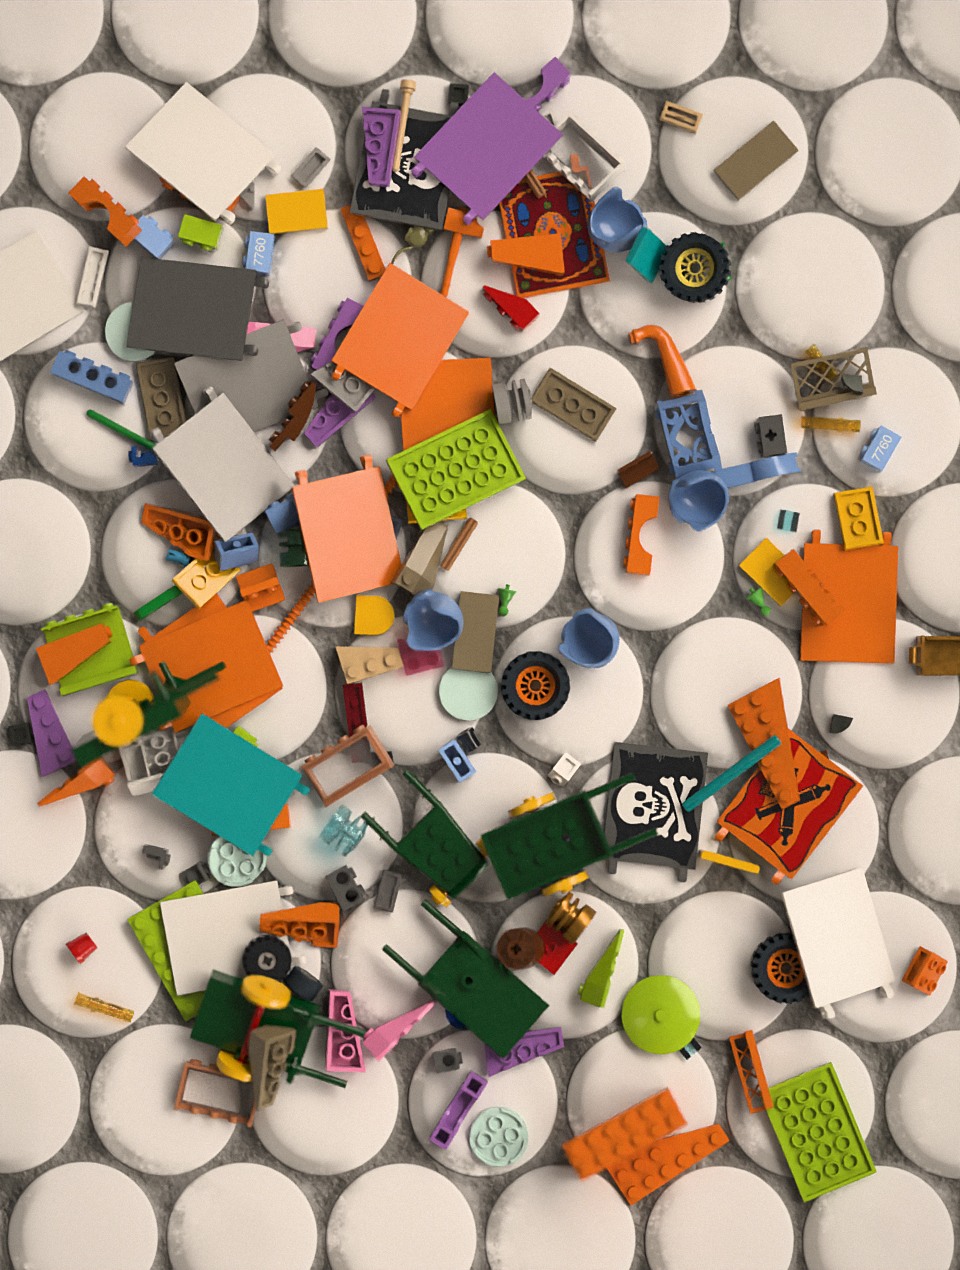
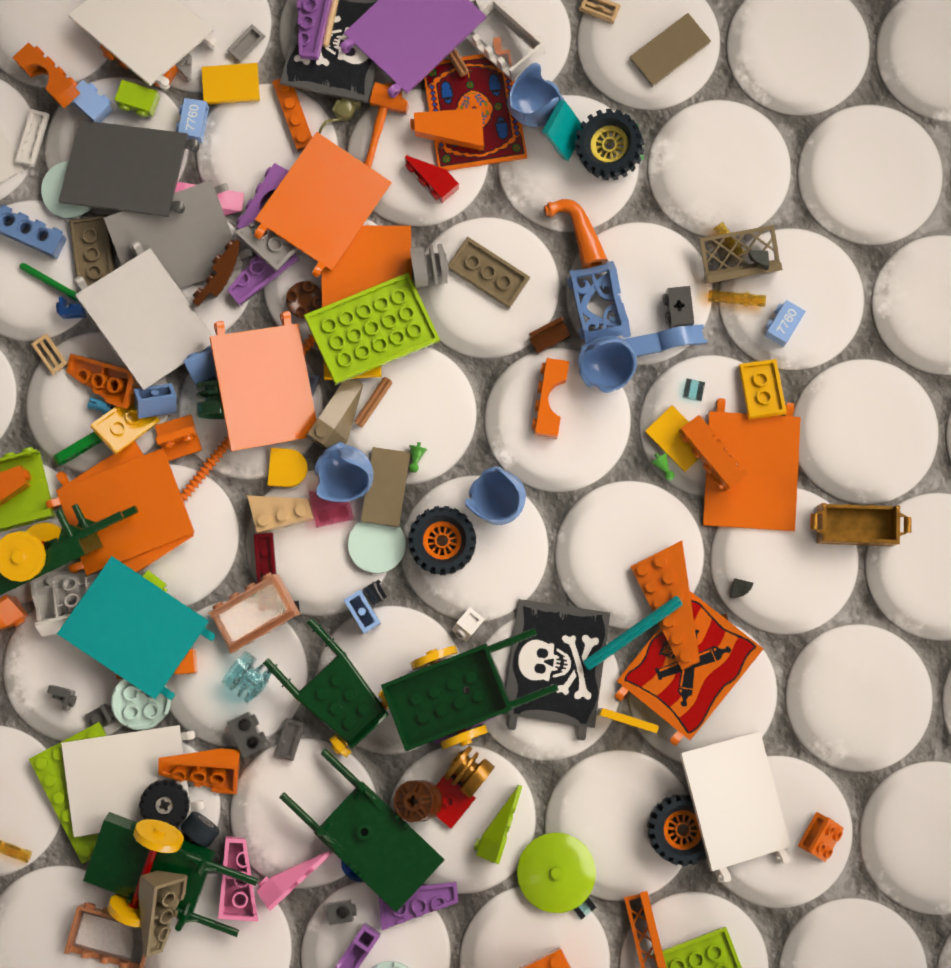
camera: 10 degrees right, 5 degrees down
none -> tan tile [31,333,68,375]
none -> reddish brown dish [286,281,322,319]

